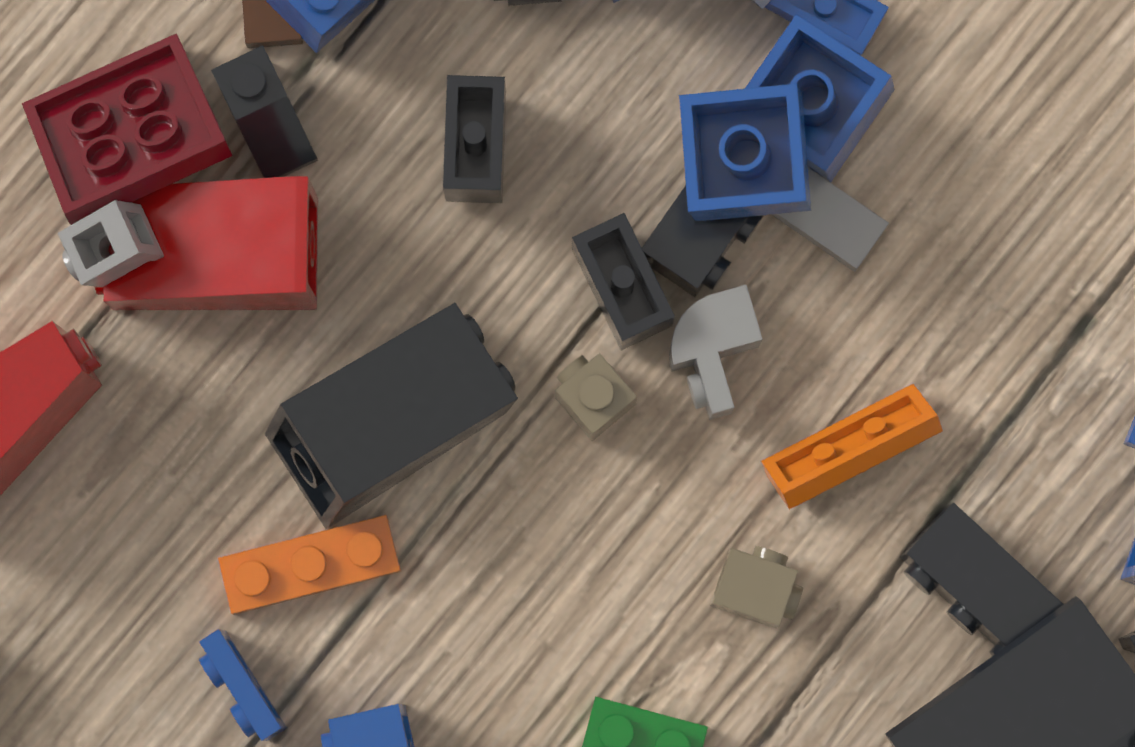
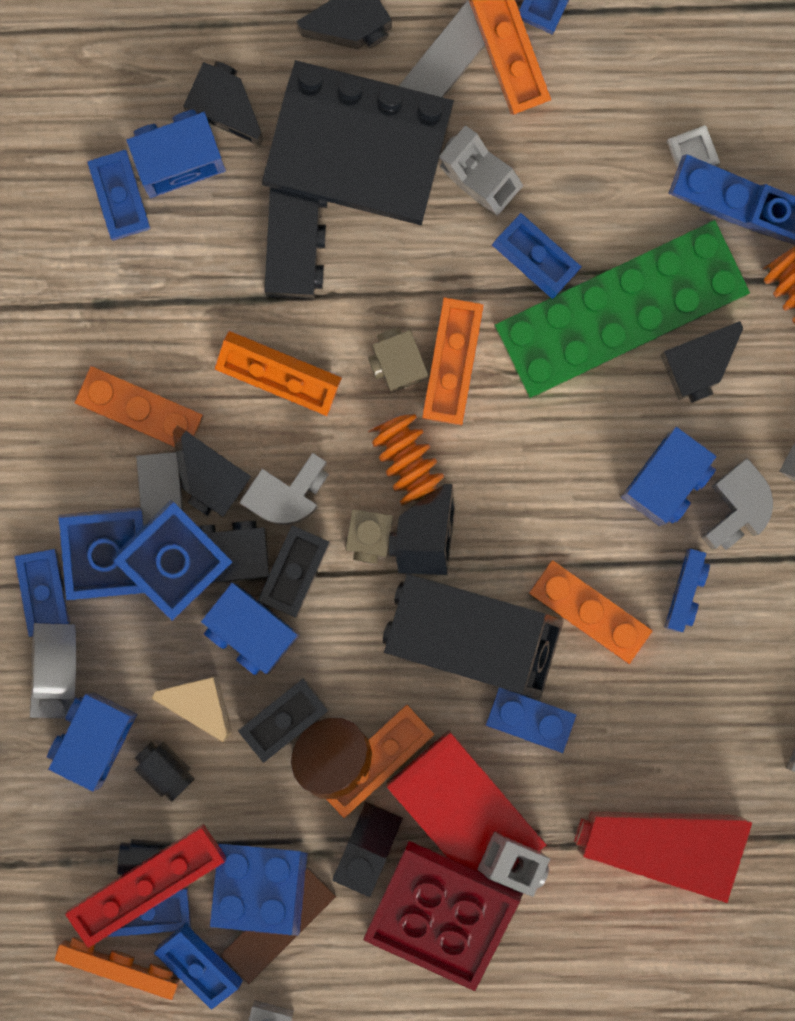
camera: 130 degrees left, 5 degrees up
none -> orange plate [75,366,204,447]
none -> tan slope [151,676,232,742]
none -> black slope [173,426,251,517]
none -> blue brick [201,583,300,675]
none -> reddish brown tile [291,718,372,799]
none -> orange plate [326,704,435,818]
none -> orange piece [368,414,444,506]
none -> black slope [389,484,455,575]
none -> orange plate [422,297,484,426]
none -> blue plate [485,687,576,753]

